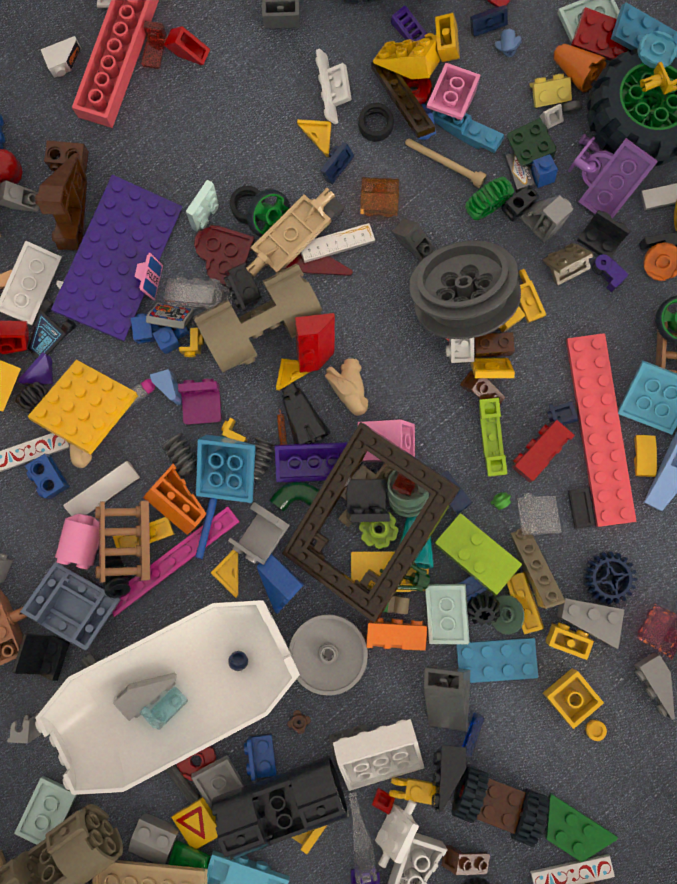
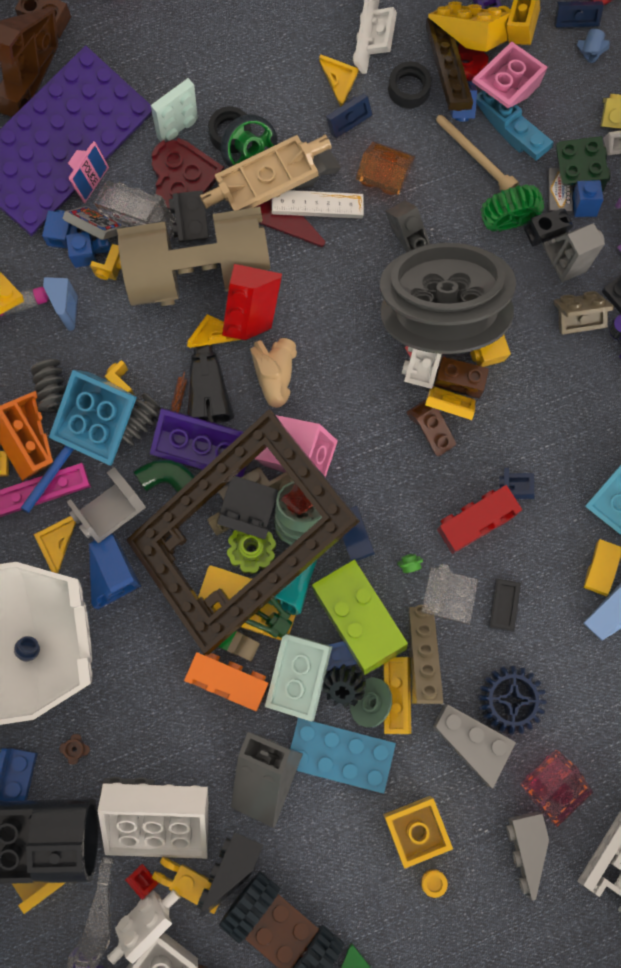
camera: 10 degrees right, 5 degrees down
magenta bracket [178,379,222,425] -> none
light grey dish [289,614,368,695] -> none
clear blue tile [462,712,485,757] -> none
lime slope [479,398,507,476] -> none
yellow hinge [519,269,546,323] -> none
yellow brick [545,622,594,660] -> none
coral plate [566,333,637,527] -> none

